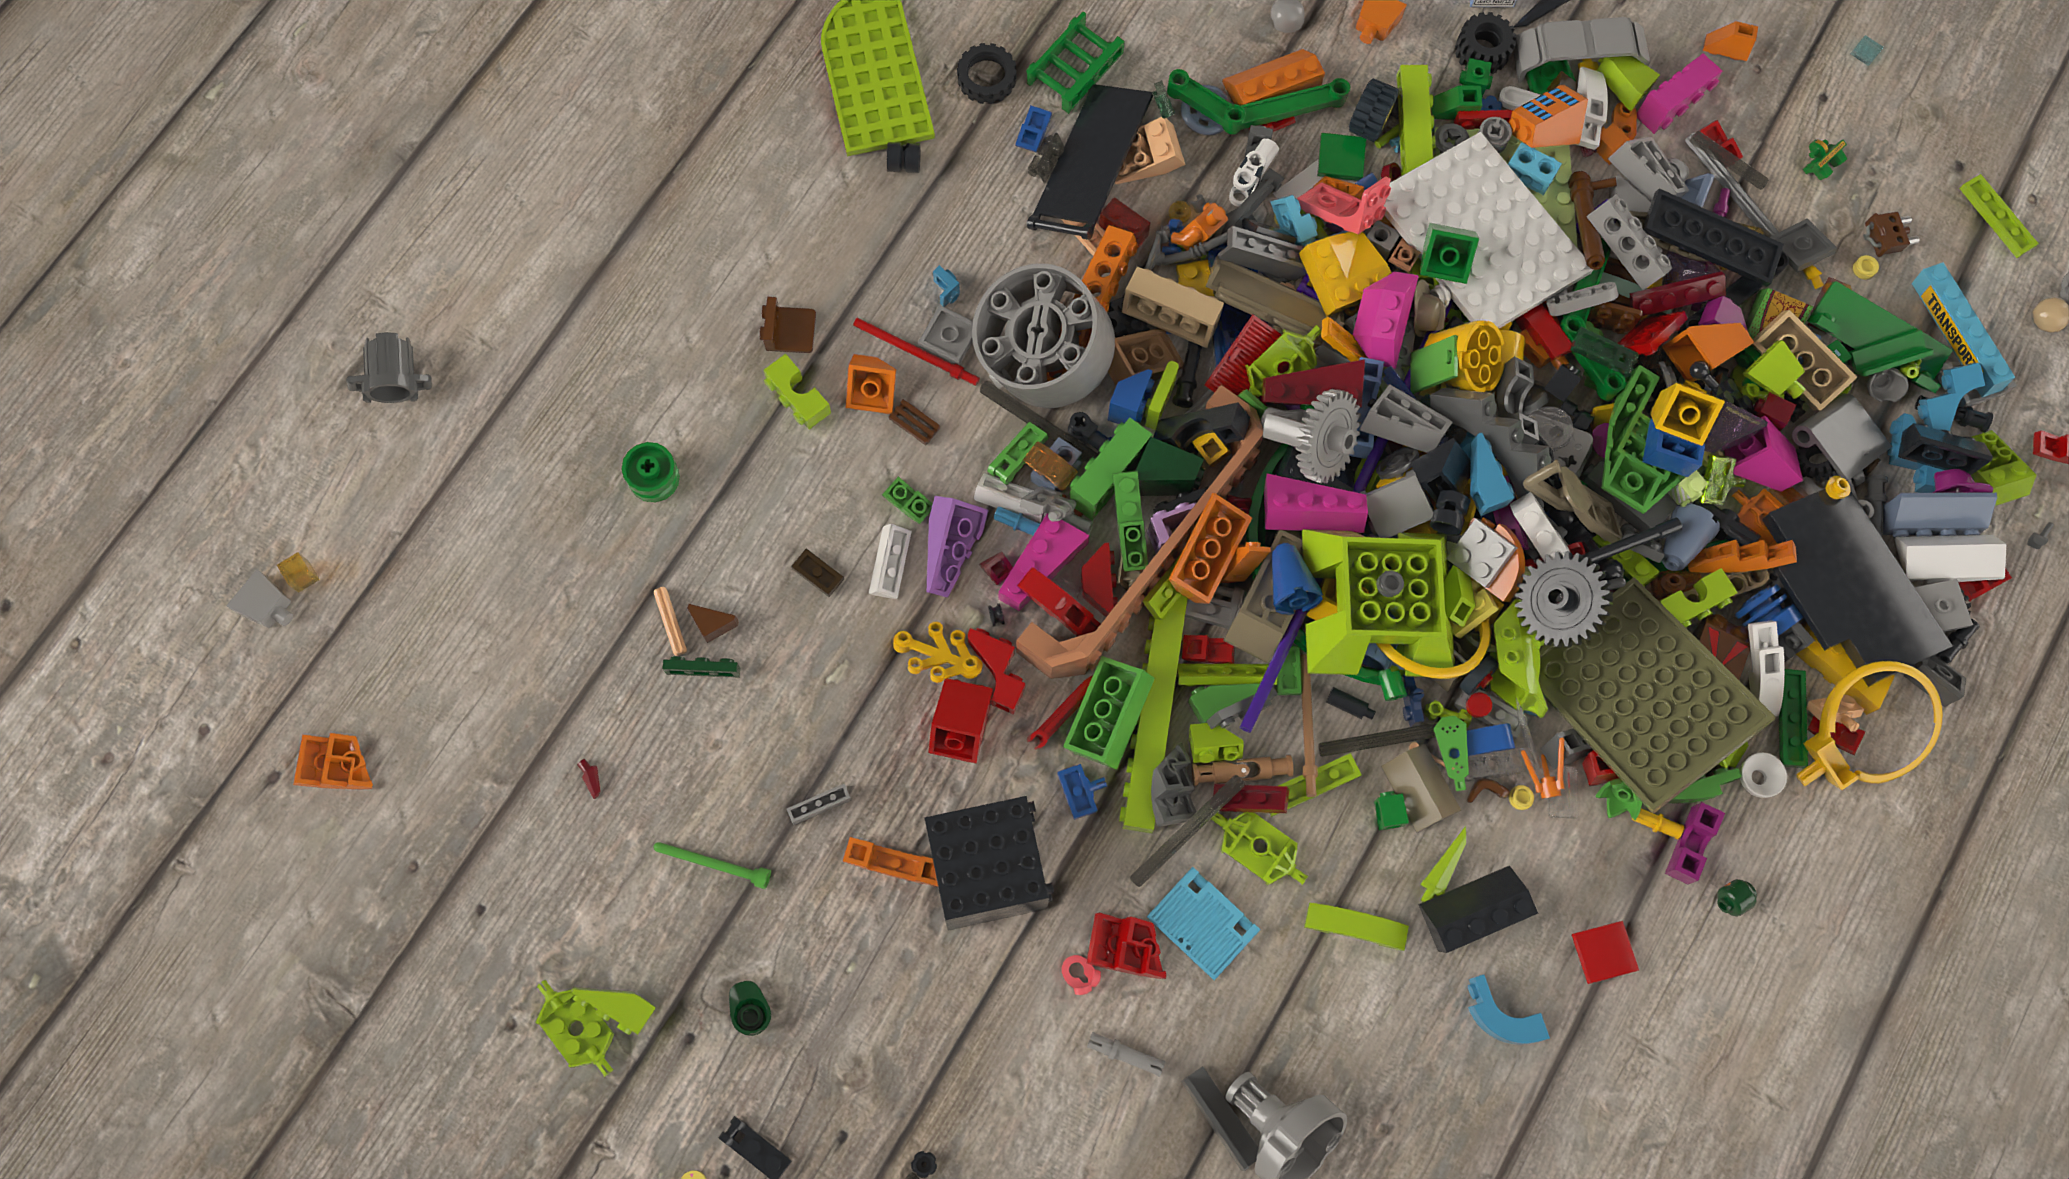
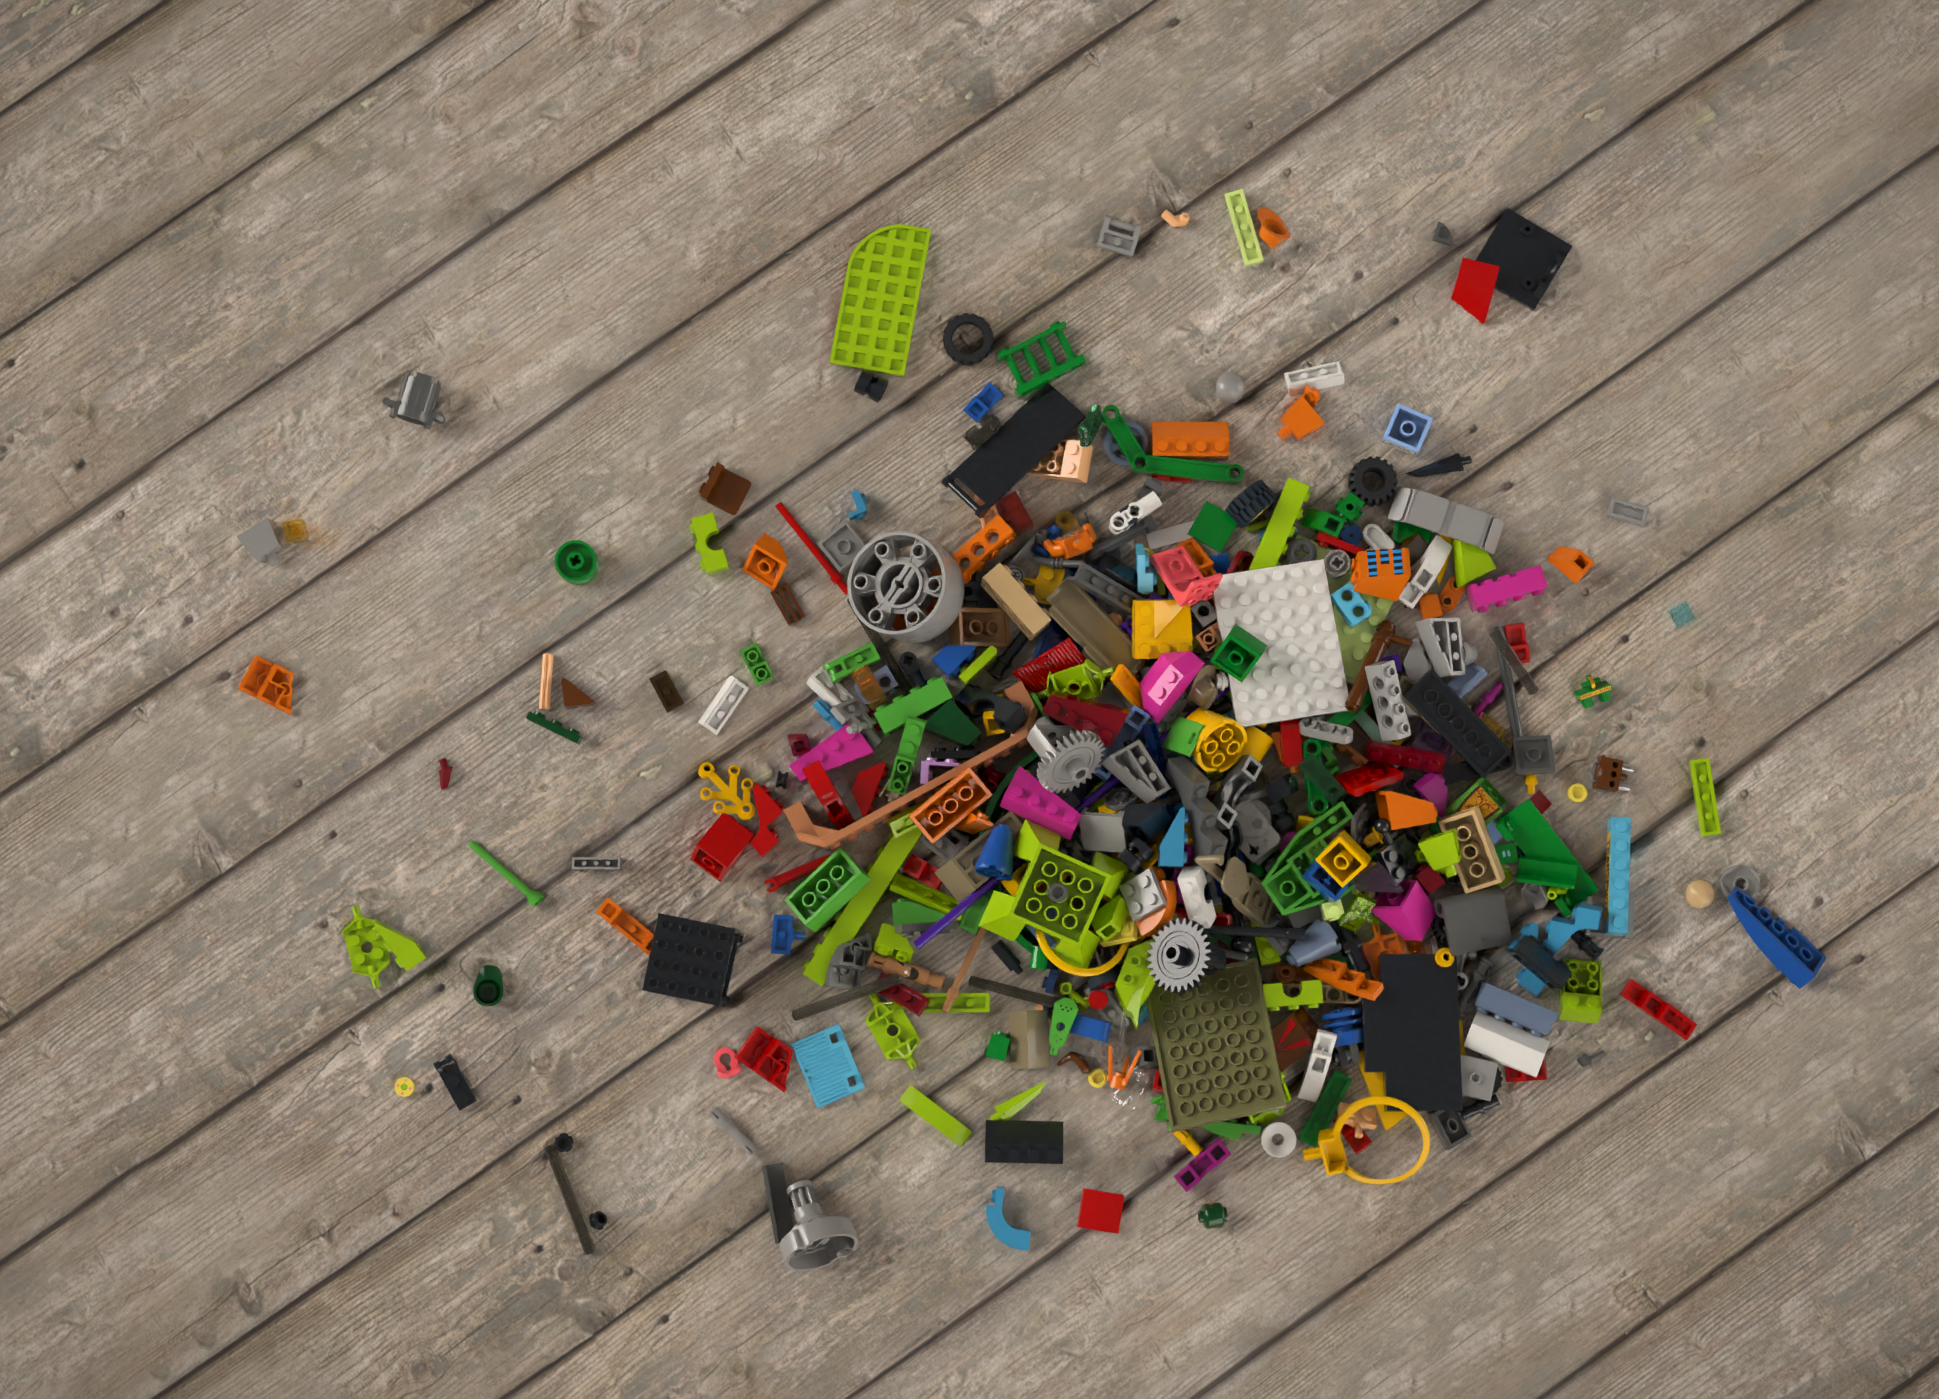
camera: 30 degrees right, 10 degrees up
medium lavender wedge [926,496,988,598] -> none
magenta piece [1932,469,1993,493] -> none

